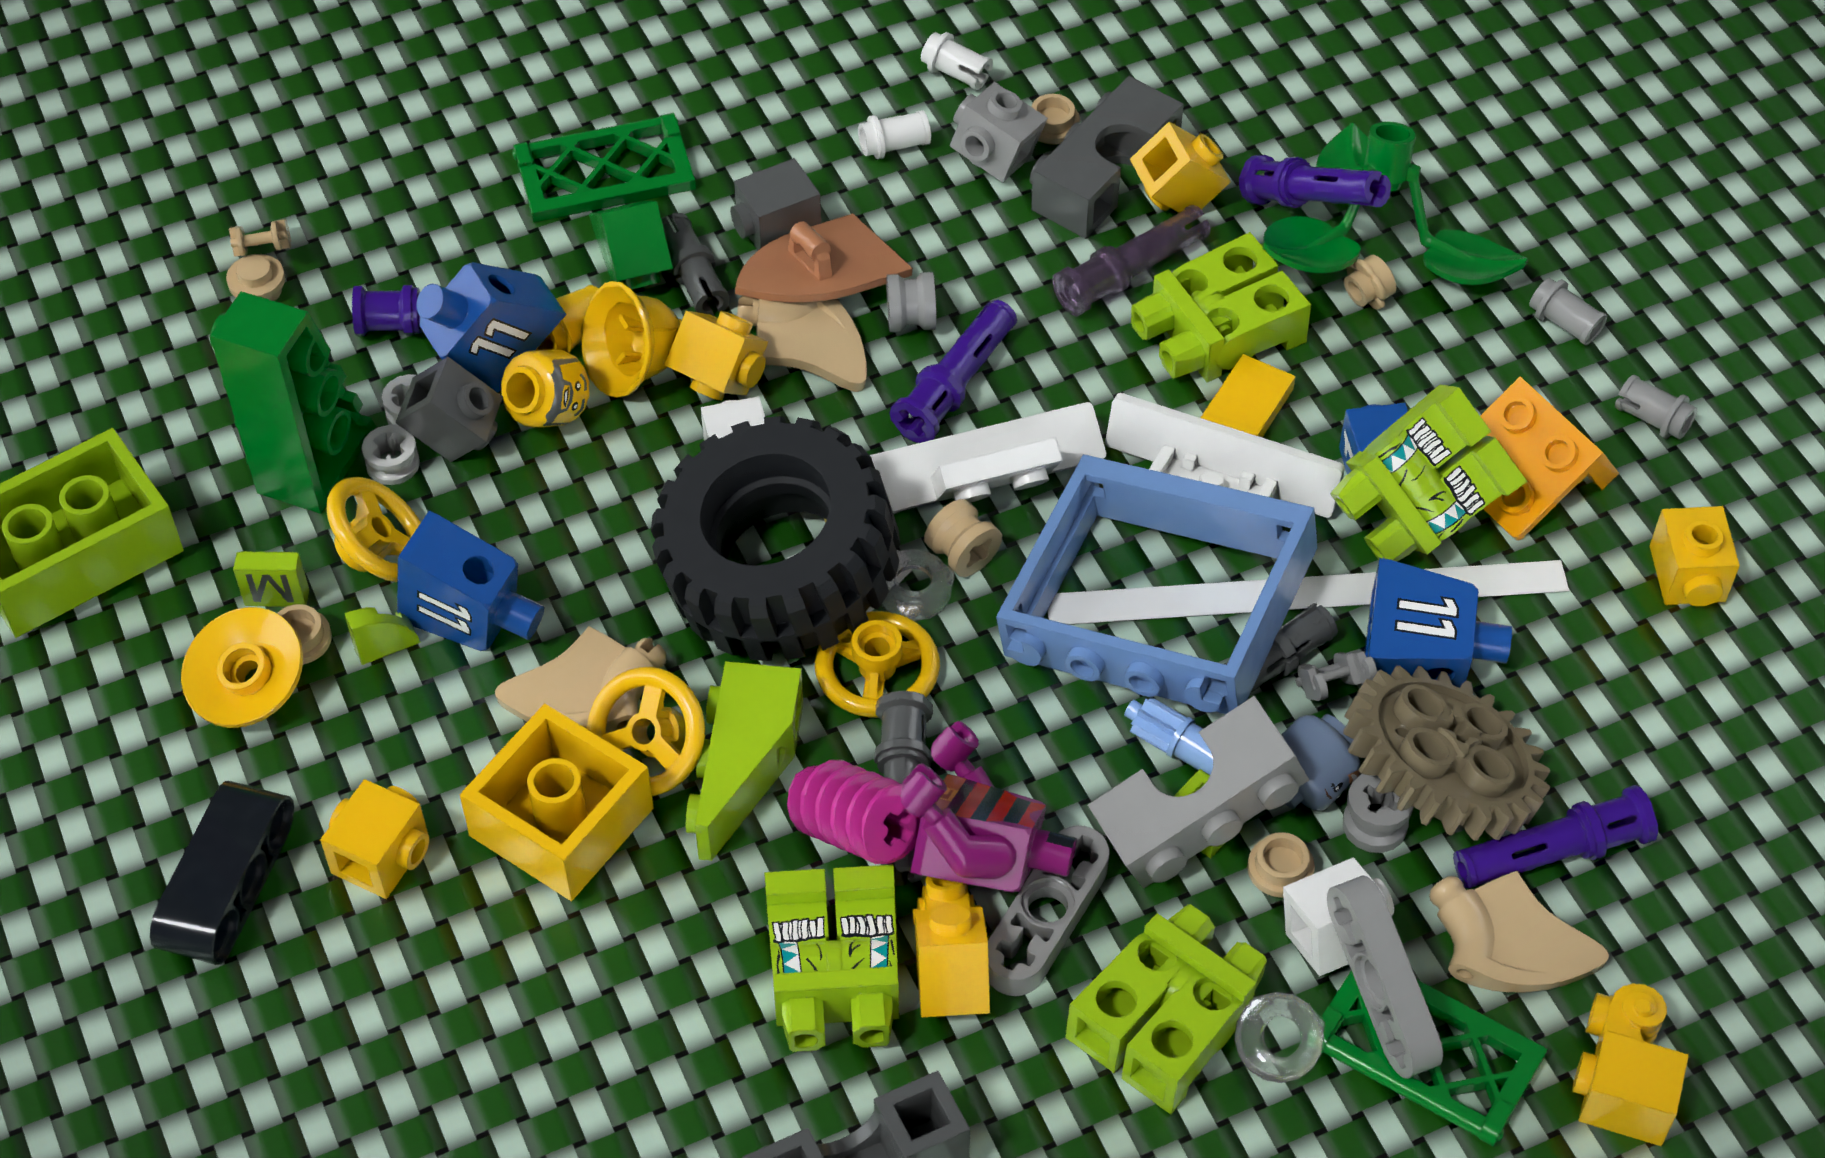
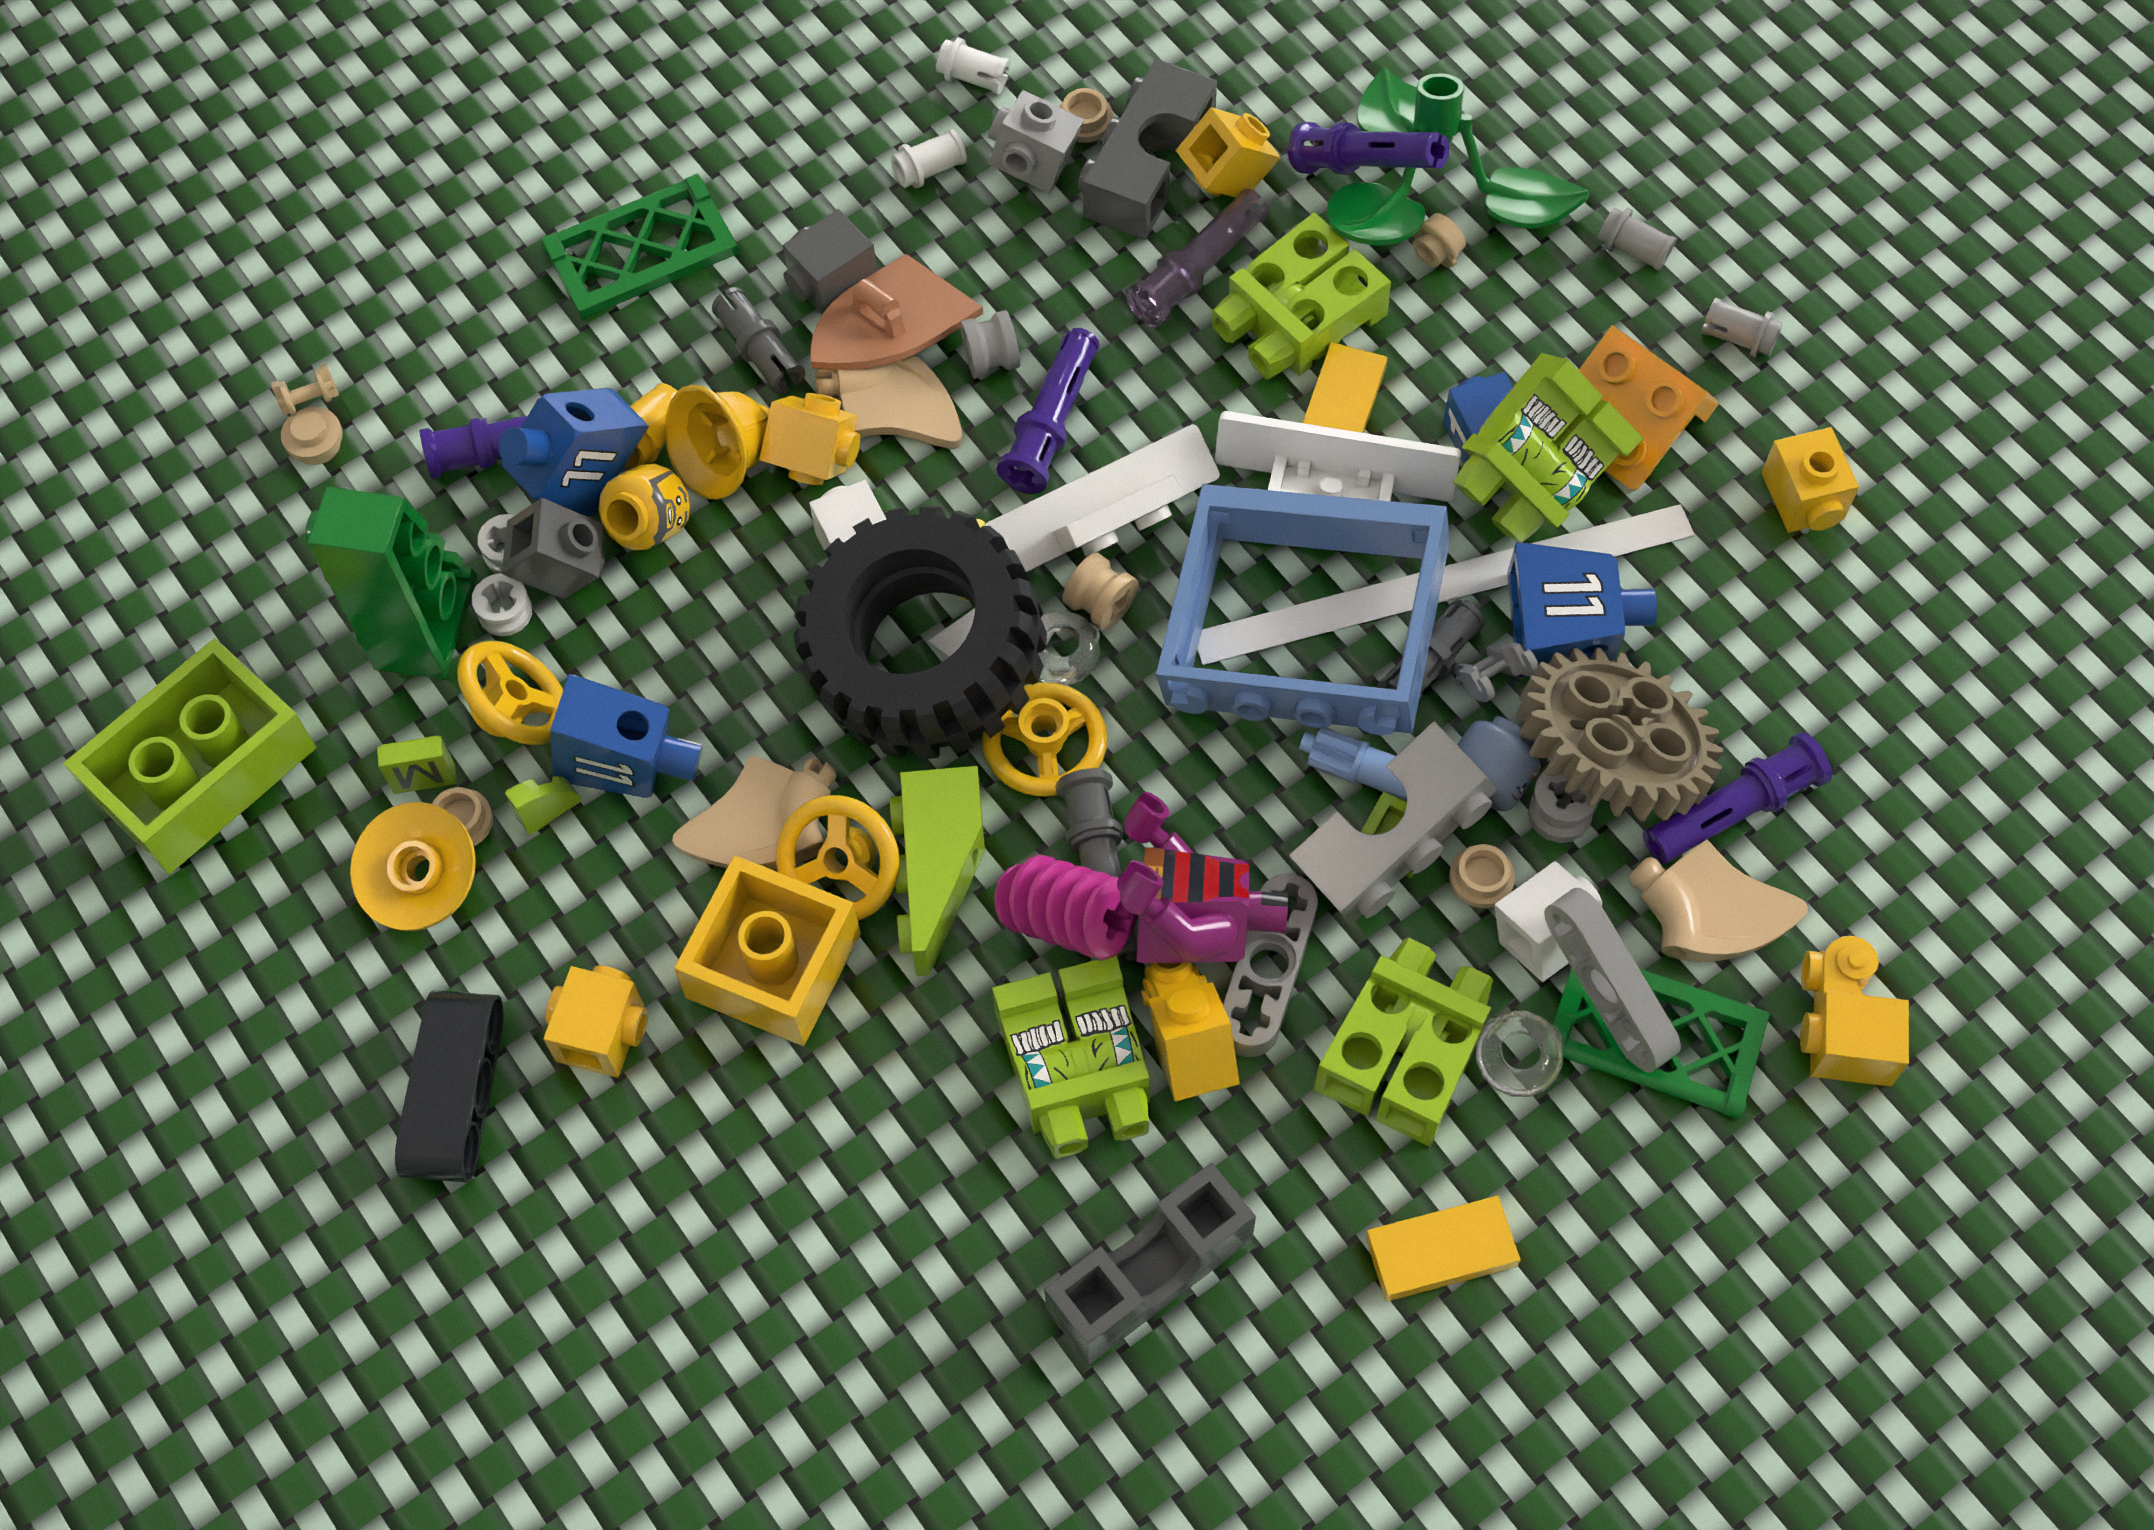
camera: 10 degrees left, 10 degrees up
green slope [589,201,673,289] -> none

